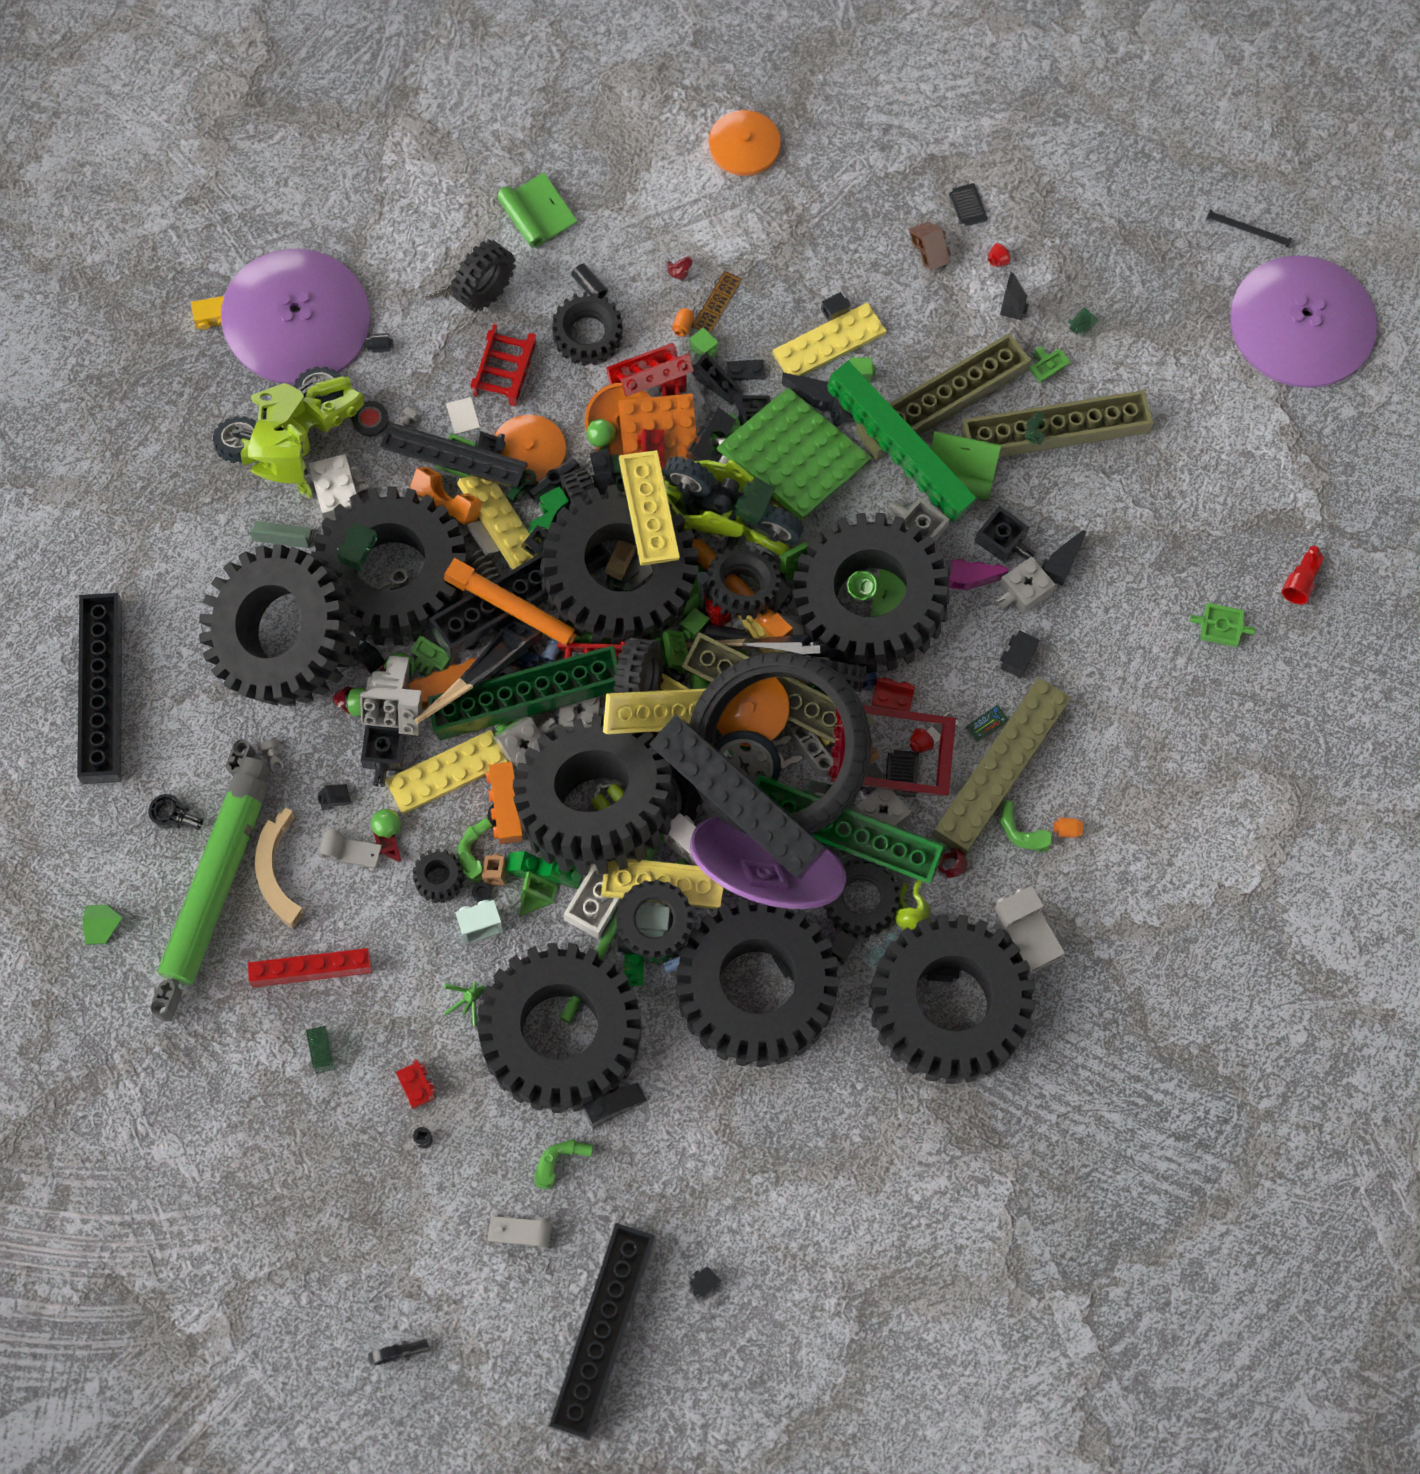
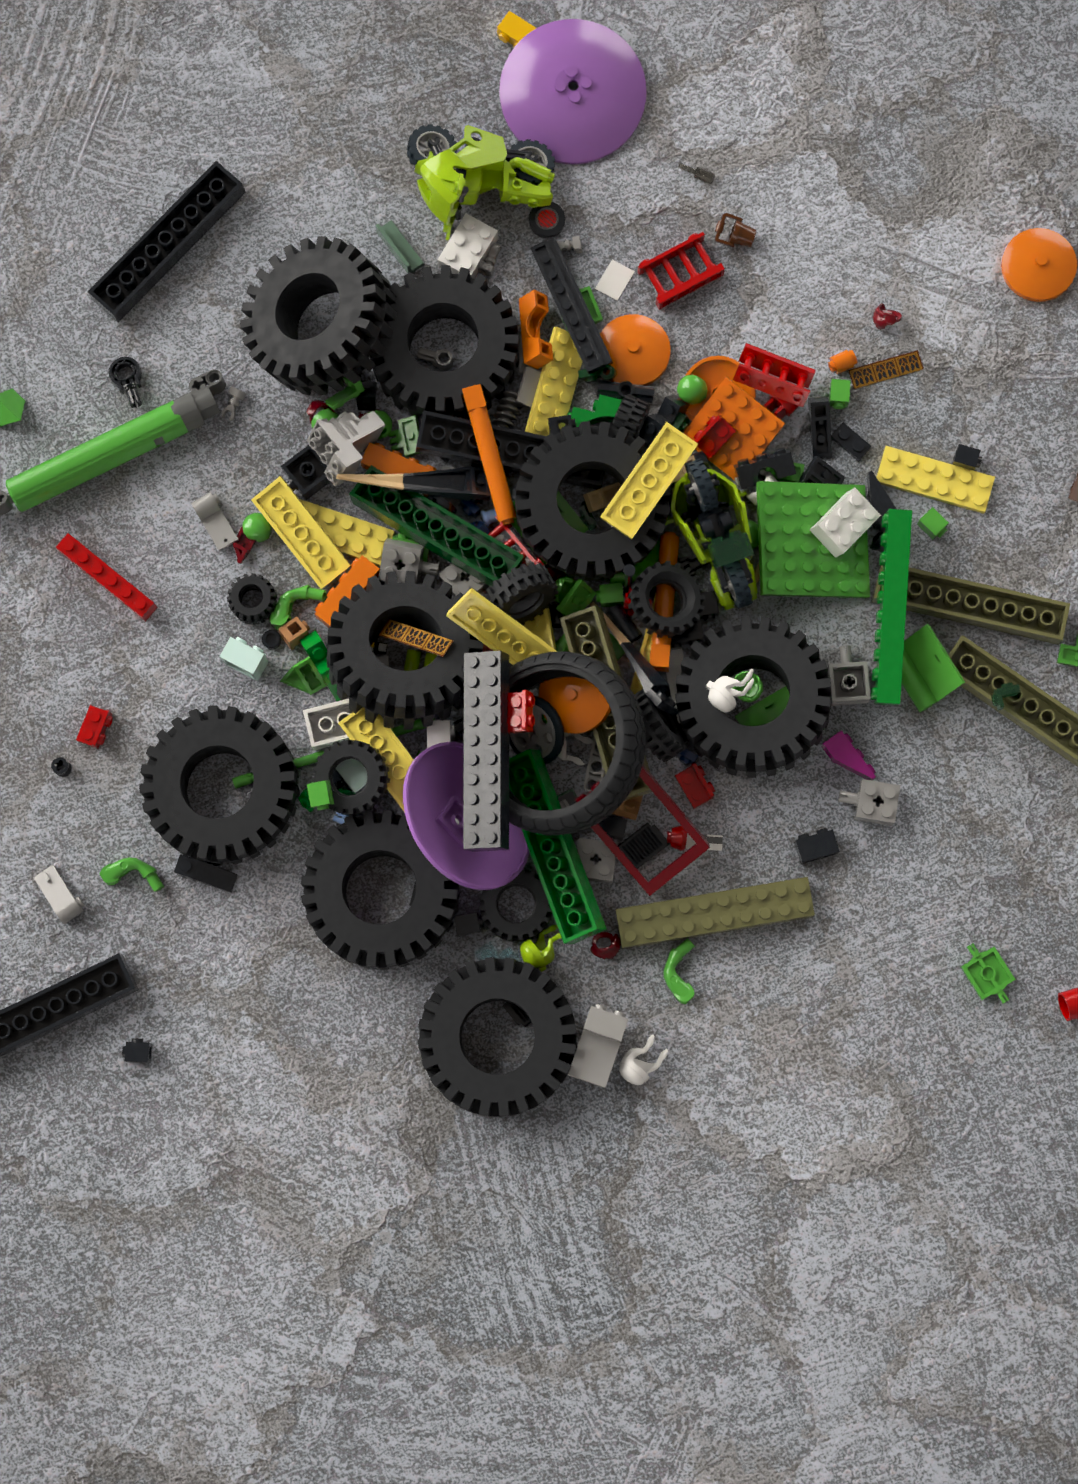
camera: 55 degrees right, 10 degrees up
tan arch [255,808,304,929] -> none
clear green brick [306,1025,336,1074] -> none
black bracket [318,784,351,811] -> none
clear green brick [337,522,377,571] -> none
black brick [366,333,394,353] -> none
bright green plant [444,981,485,1027] -> none
black tyre [450,239,516,312] -> none
black bracket [475,431,506,454] -> none
bright green door [497,173,578,248] -> none
black tyre [552,292,623,366] -> none
black pin [571,263,608,299] -> none
bright green hinge [779,542,808,581] -> none
clear green tile [966,705,1009,743] -> none
black brick [974,506,1036,563] -> none
black slope [1041,530,1087,586] -> none
orange brick [1053,817,1083,838] -> none
none -> light yellow plate [251,476,351,589]
none -> bright green brick [307,780,334,811]
none -> bright green bracket [325,377,365,410]
none -> sticker [379,619,453,657]
none -> red bracket [508,690,535,733]
none -> white hair [619,1035,668,1085]
none -> white hair [706,669,754,712]
none -> reddish brown piece [715,213,757,248]
none -> white brick [810,488,881,558]

